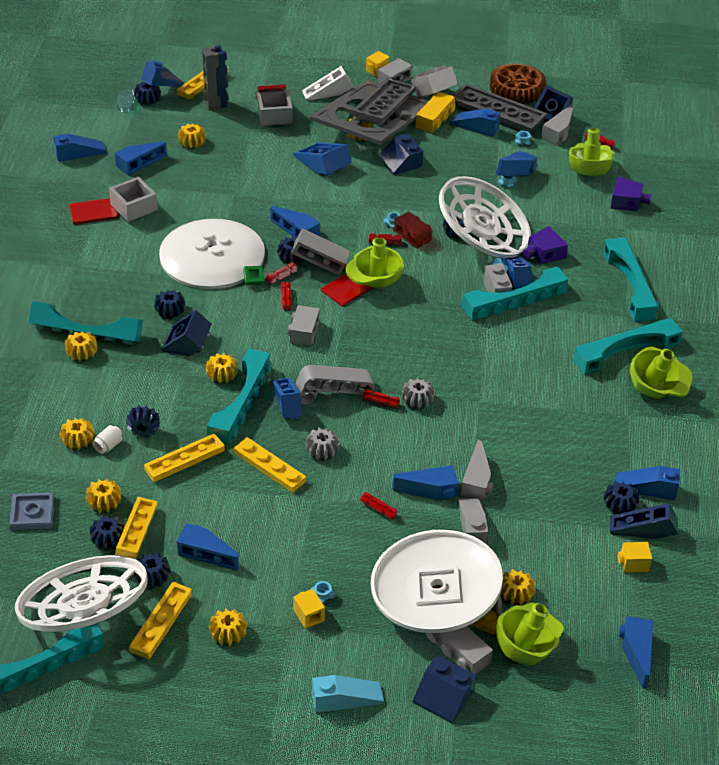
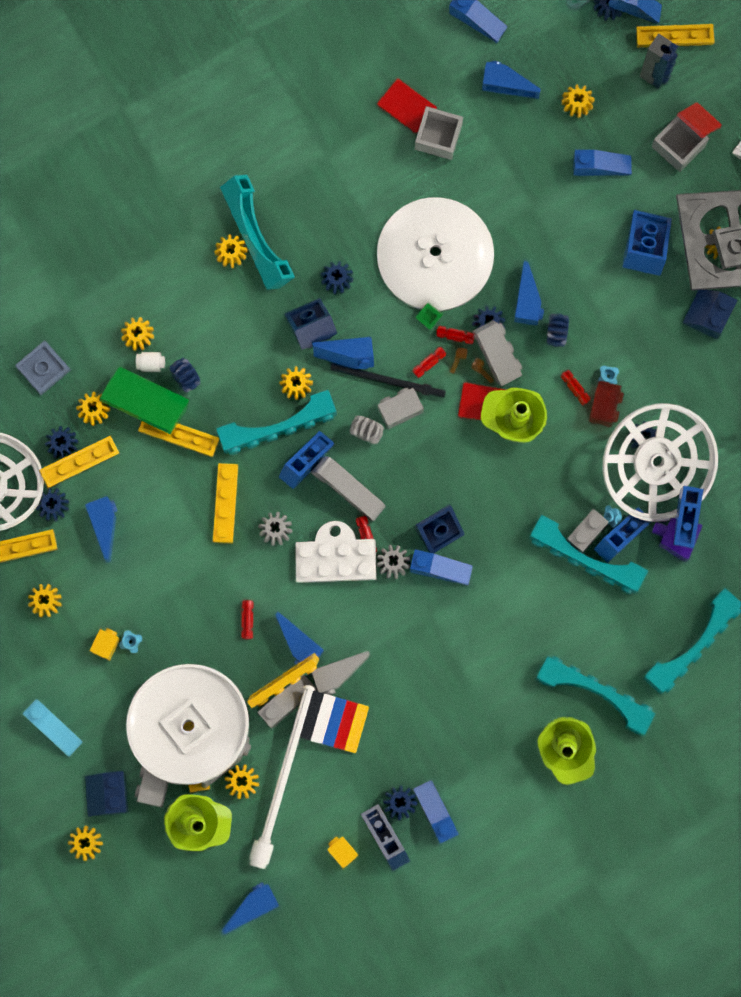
camera: 55 degrees right, 35 degrees up
none -> yellow gear [68,826,103,861]
none -> green slope [100,366,190,434]
none -> yellow plate [247,653,319,708]
none -> flag [249,685,369,869]
none -> white plate [296,521,376,583]
none -> blue slope [313,337,374,369]
none -> black bar [330,363,446,398]
none -> light grey gear [350,416,384,444]
none -> slope [410,550,473,585]
none -> dark blue slope [415,504,465,554]
none -> clear orange hand [450,348,467,374]
none -> clear orange hand [472,358,494,383]
none -> dark blue gear [546,313,569,347]
none -> blue slope [573,150,632,176]
none -> blue slope [673,486,704,548]

